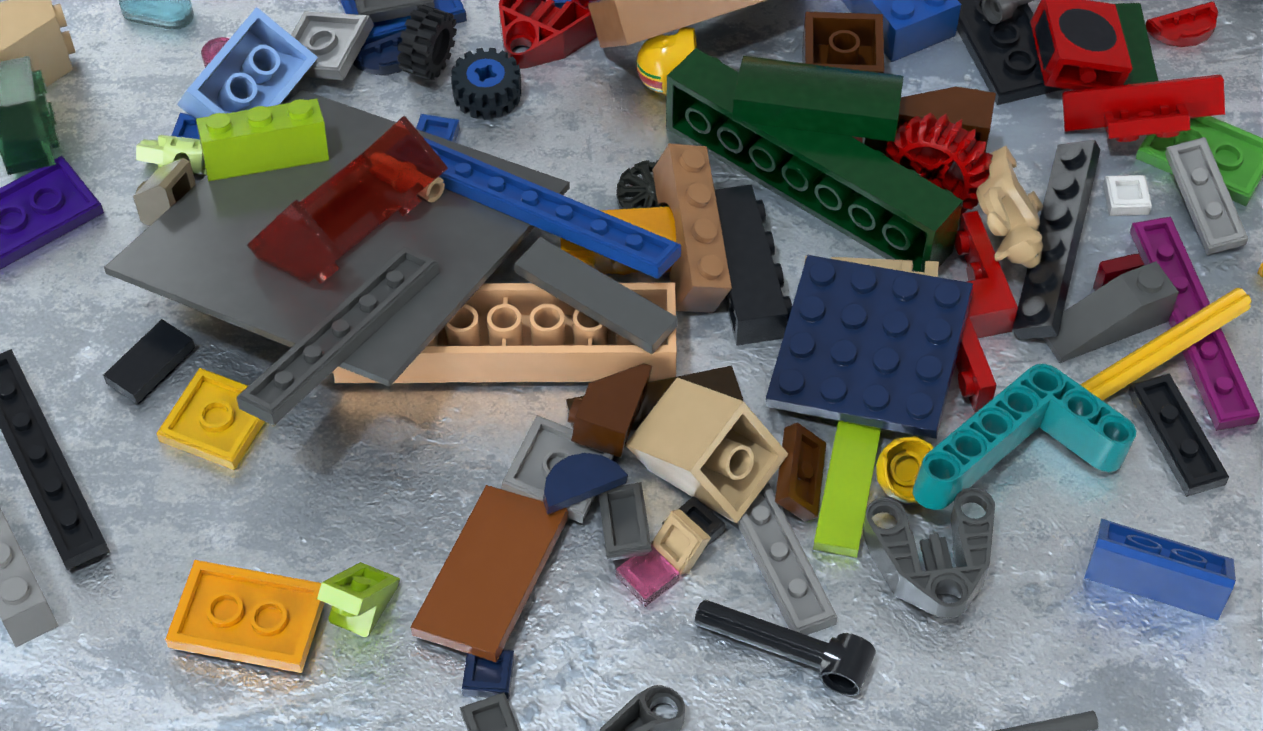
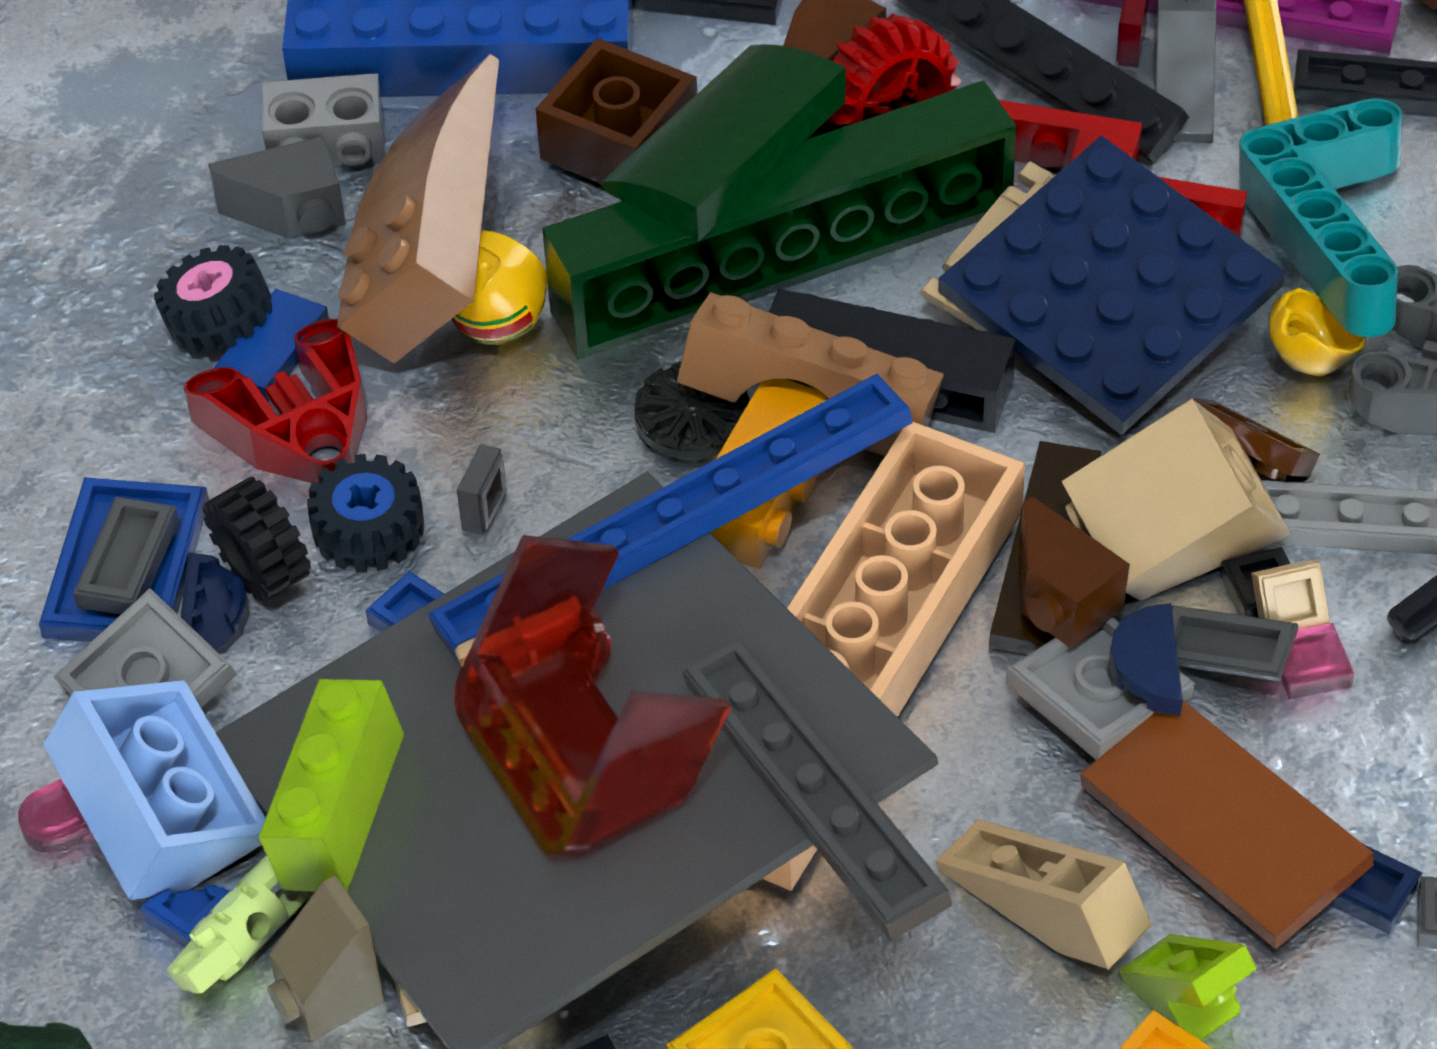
camera: 60 degrees left, 5 degrees down
dark grey tile [514,237,678,354] -> none
lime tile [813,420,881,558] -> none
tan animal [976,146,1043,268] -> none
none -> dark grey tile [457,444,507,535]
none -> tan slope [935,819,1152,969]

